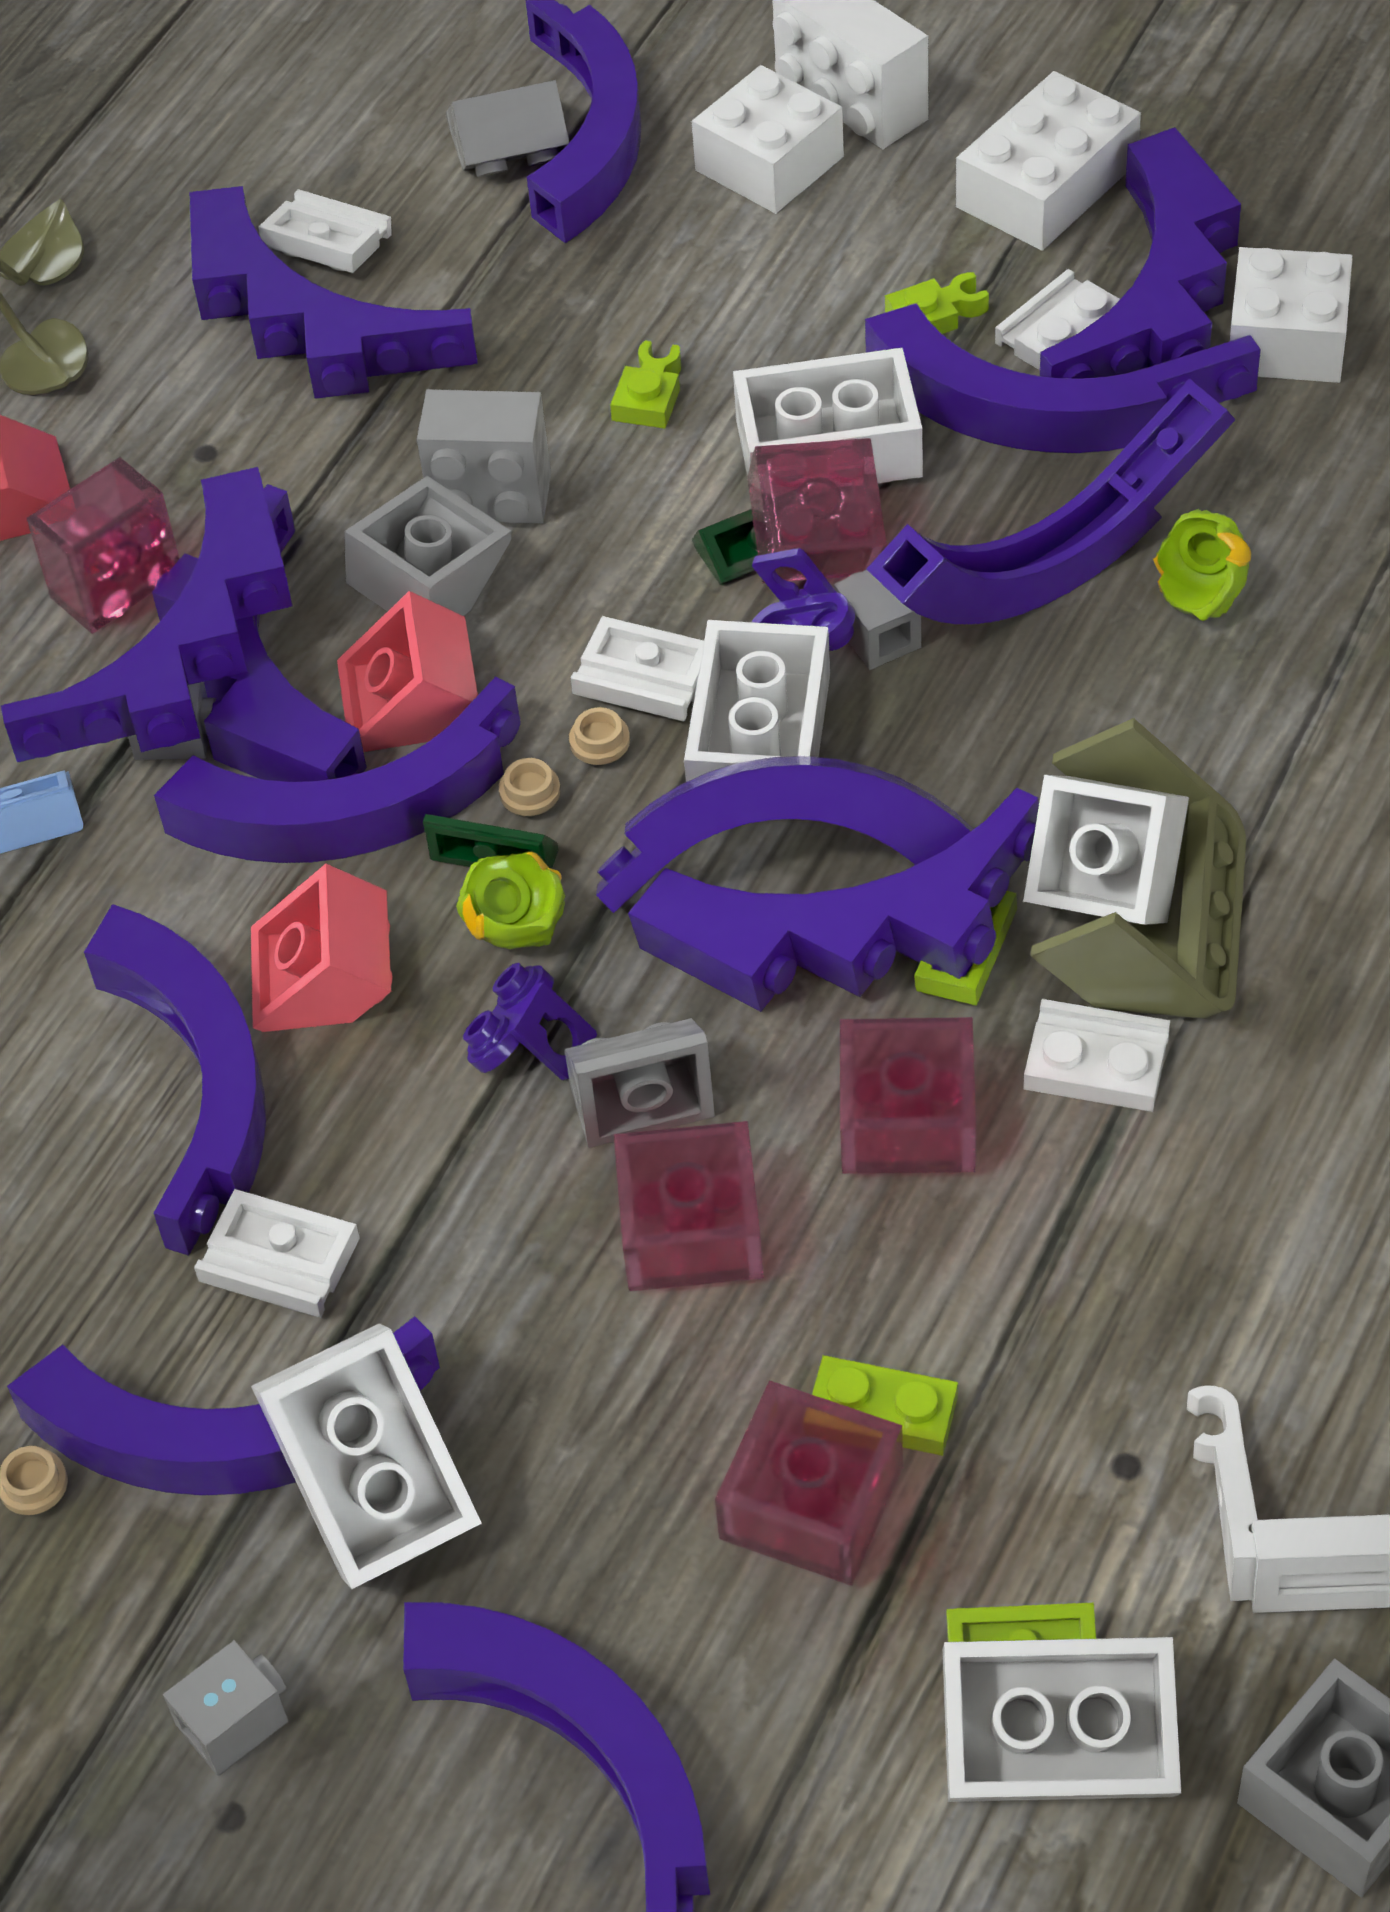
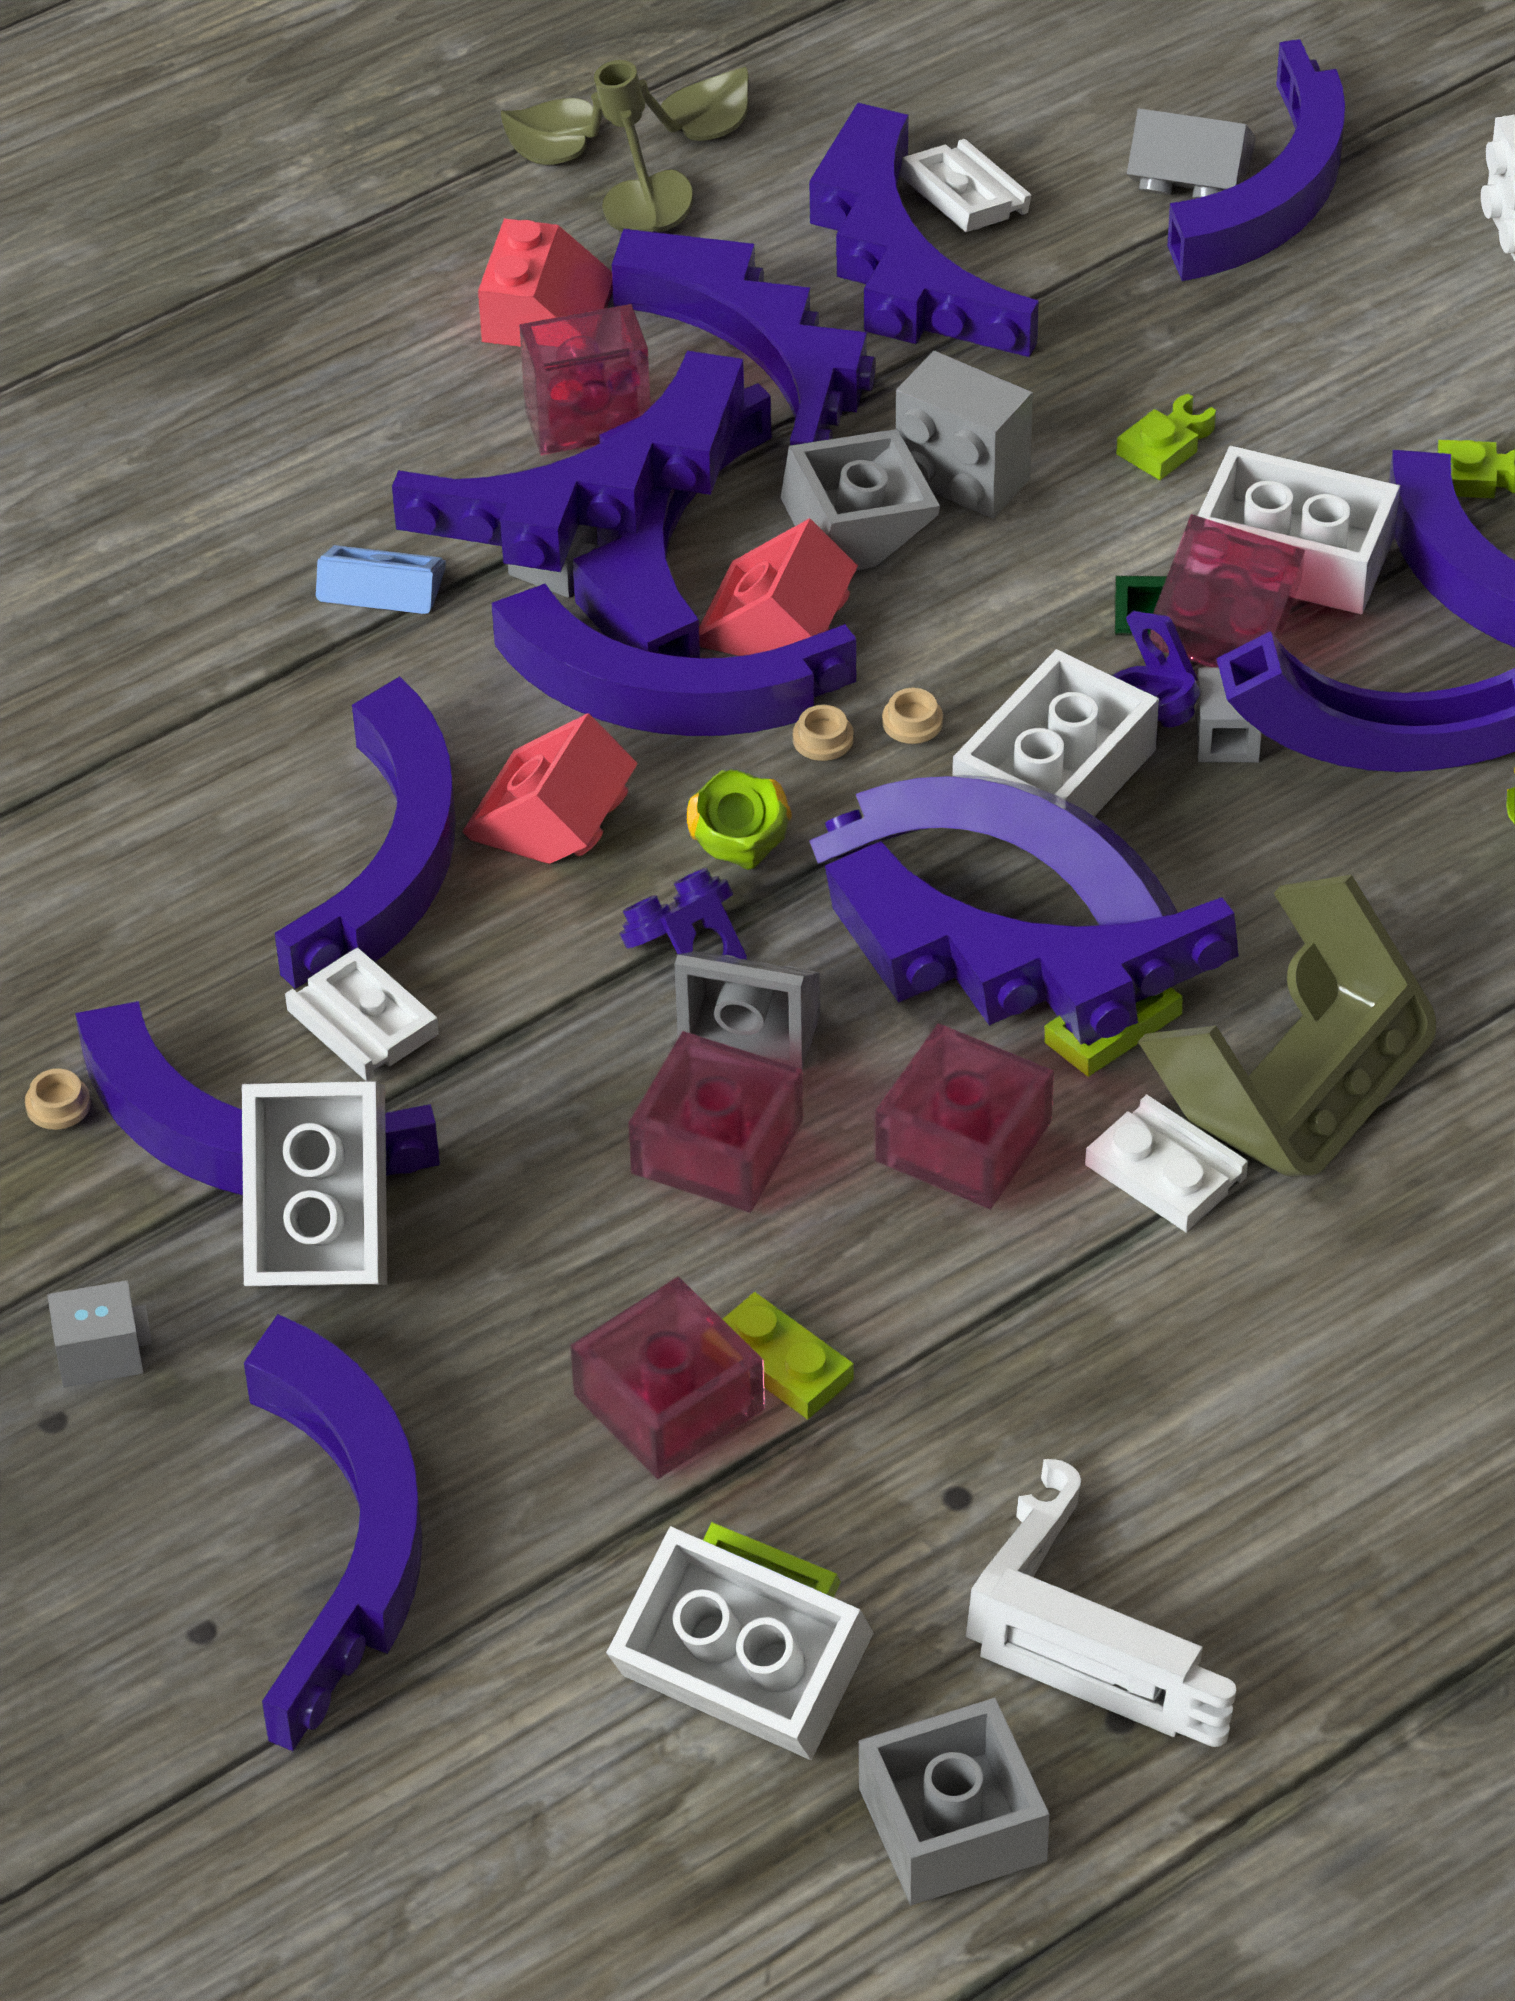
camera: 25 degrees right, 5 degrees down
dark green slope [423,814,559,869] -> none
white plate [571,616,704,721] -> none
white brick [692,65,844,214] -> none
white brick [1023,775,1189,925] -> none
none -> dark purple arch [612,229,876,446]

